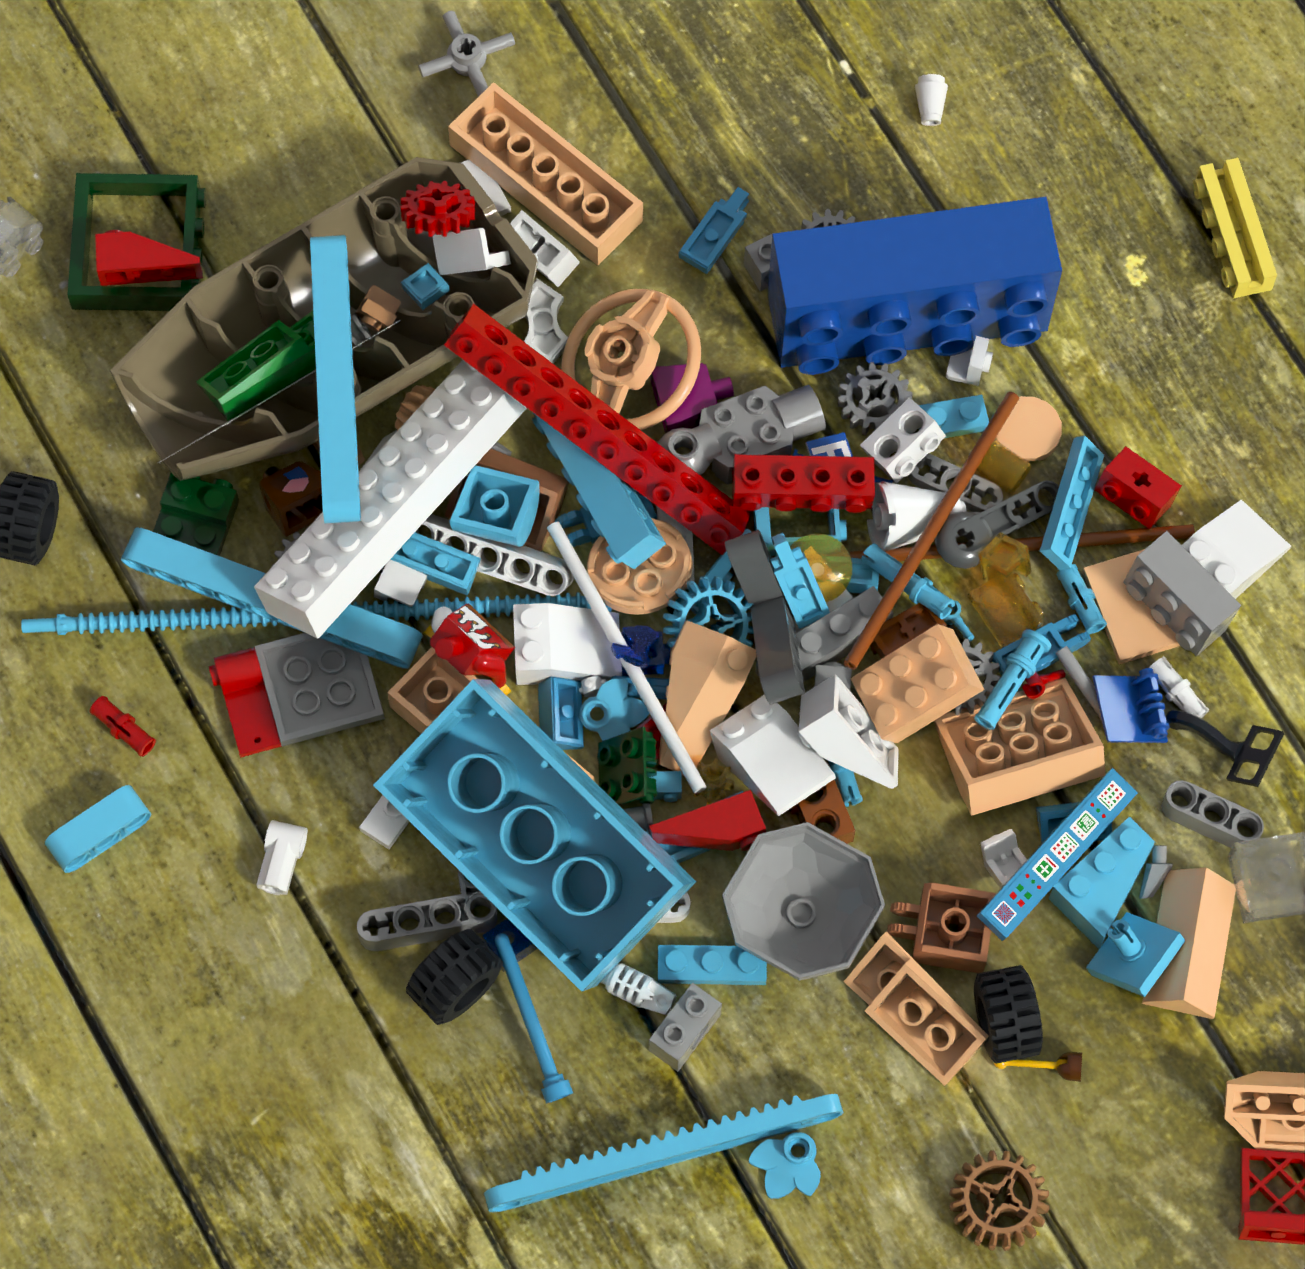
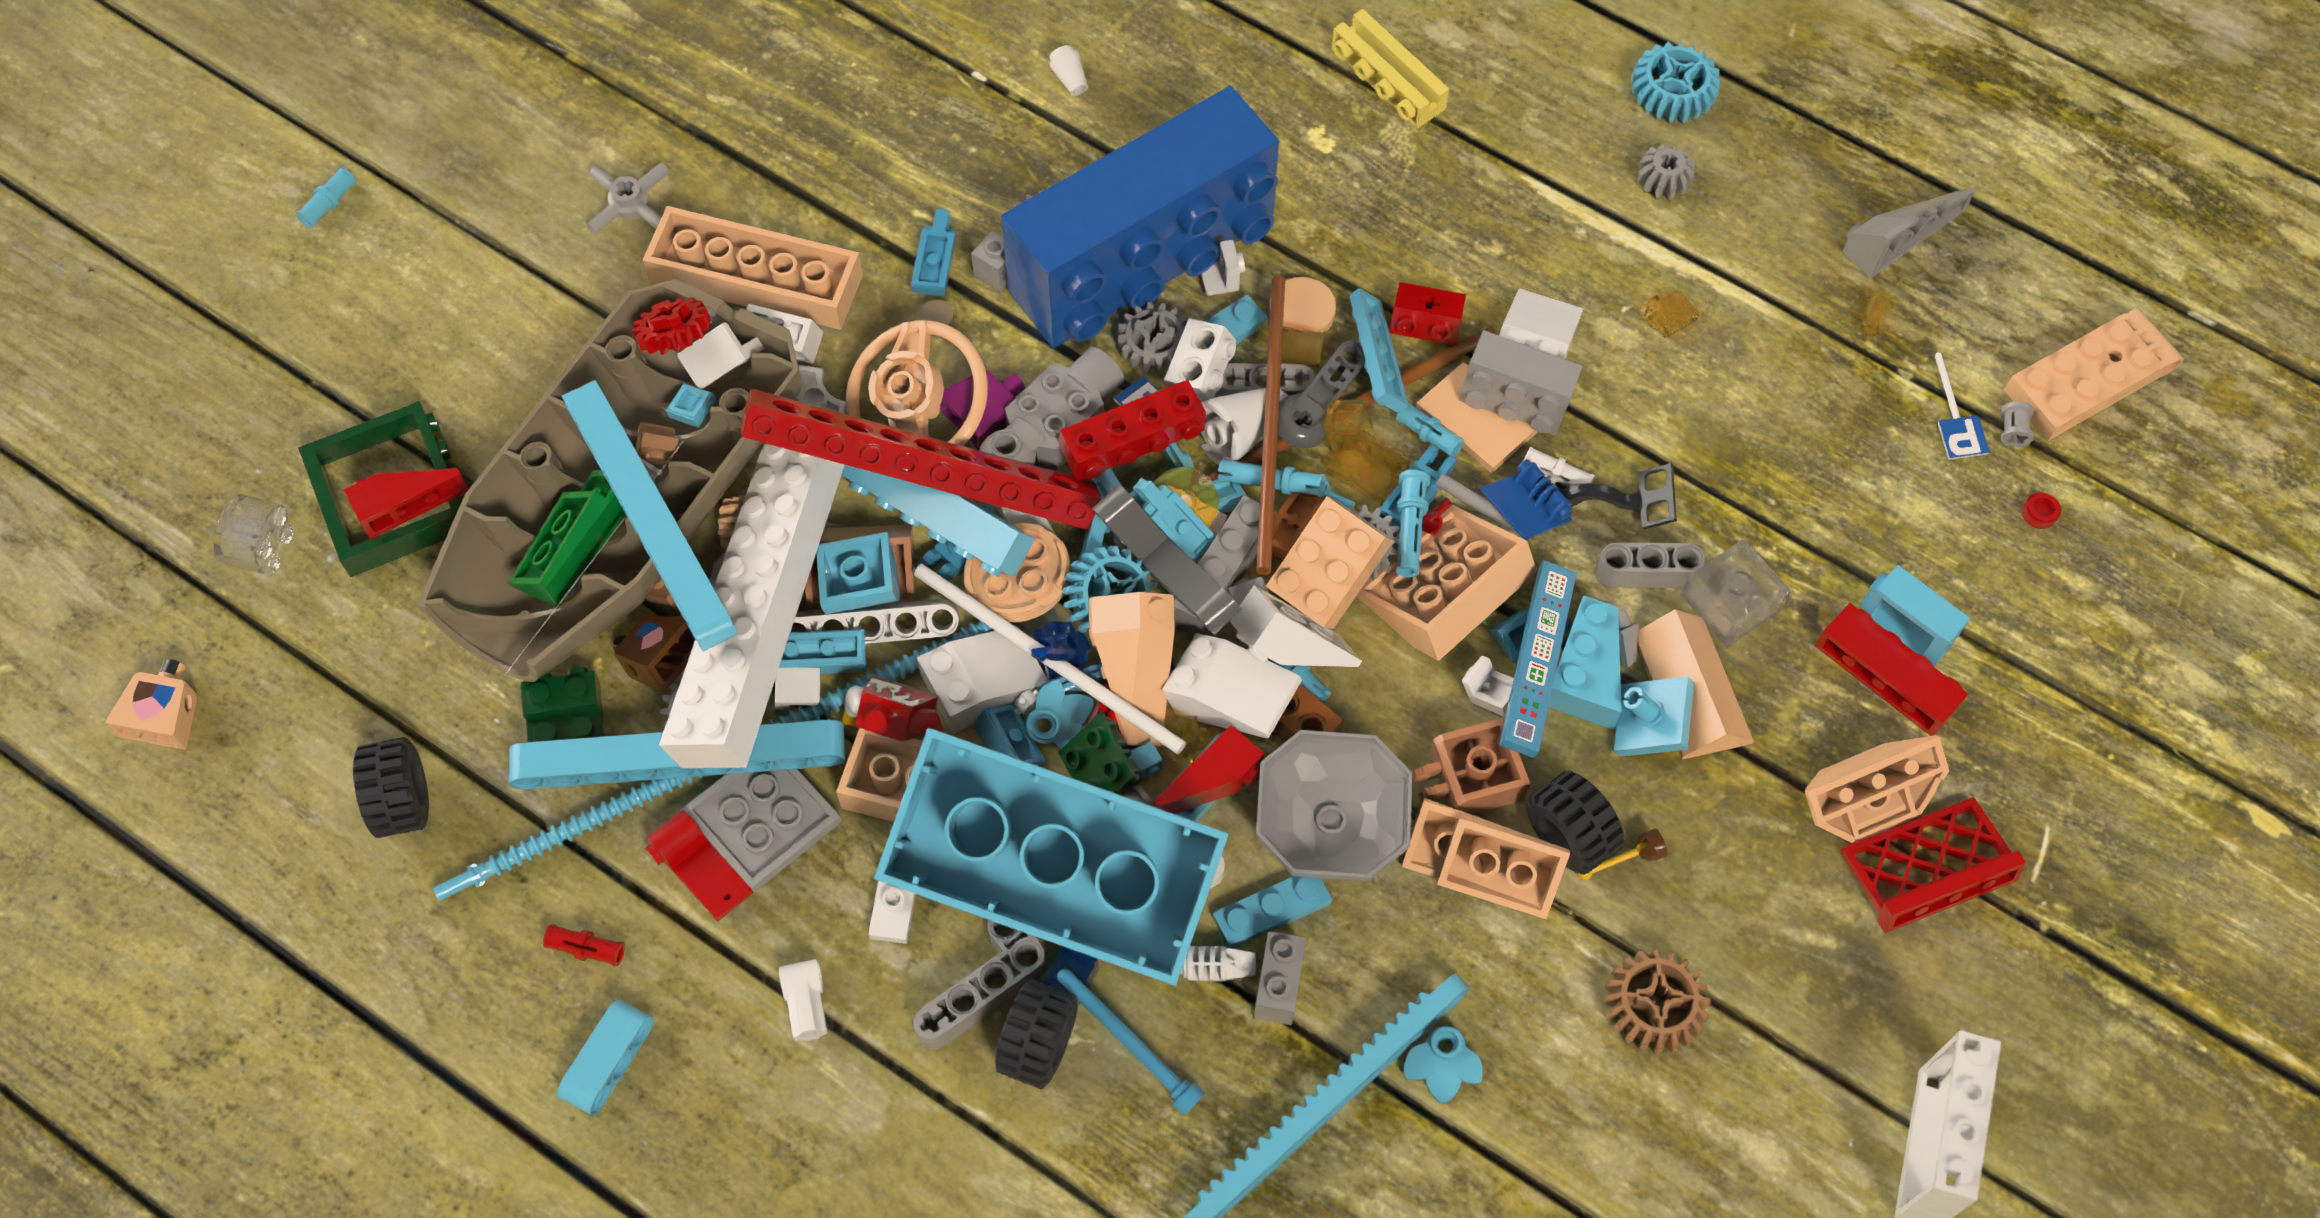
camera: 25 degrees left, 5 degrees down
none -> dark tan tile [919,300,954,327]

